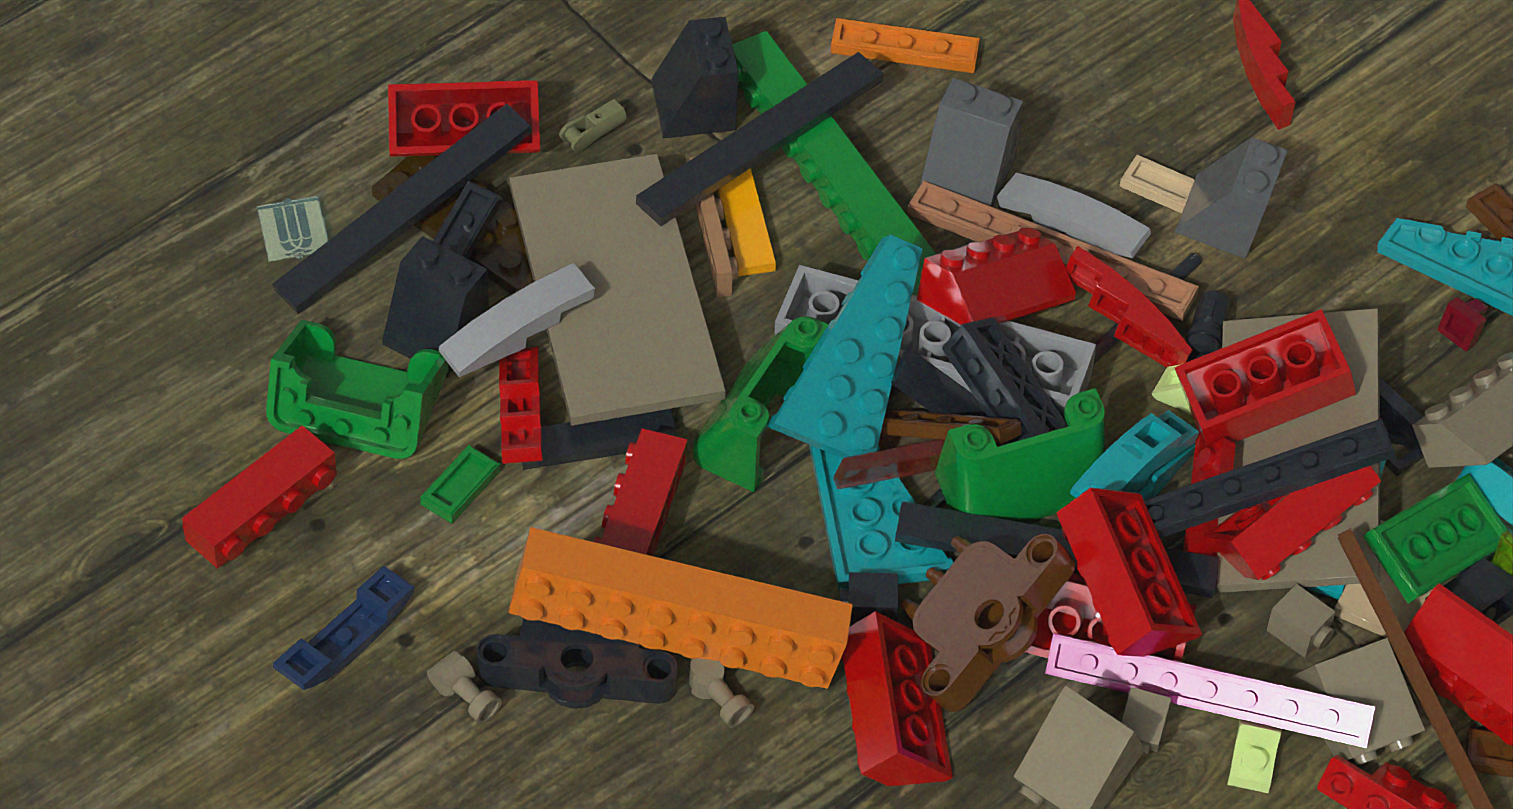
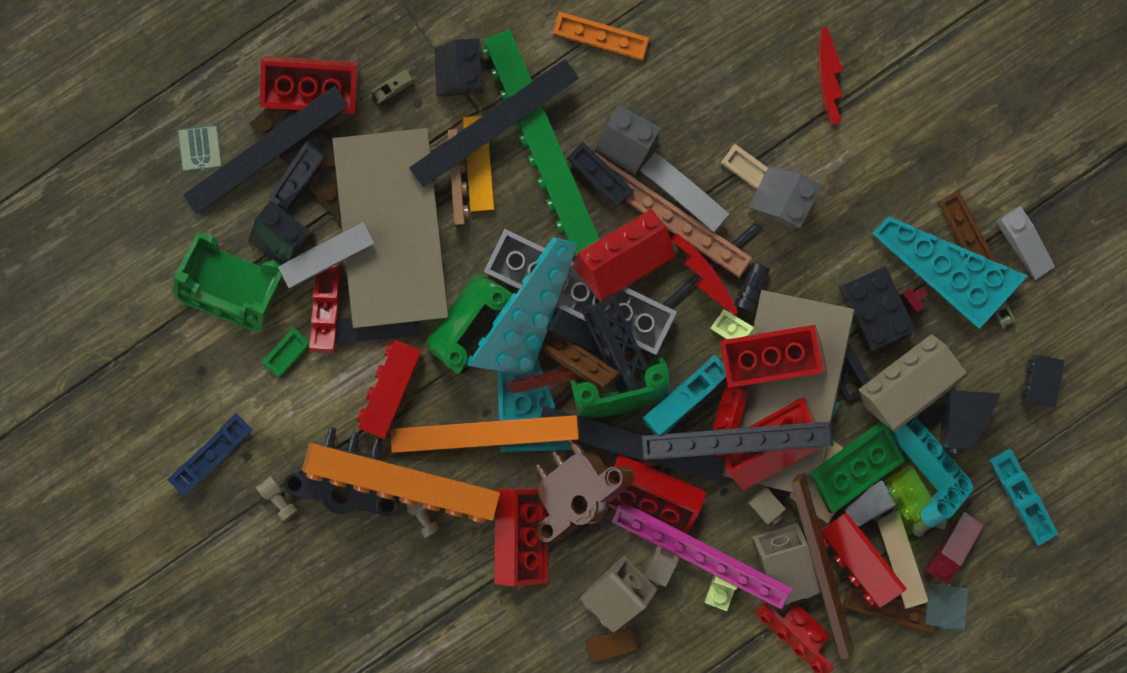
camera: 10 degrees right, 35 degrees up
red brick [182,425,337,569] -> none
black brick [839,572,898,627] -> none
red slope [1056,487,1202,657] -> none
none -> orange tile [390,415,580,453]
none -> black tile [566,142,634,208]
none -> black brick [839,266,916,351]

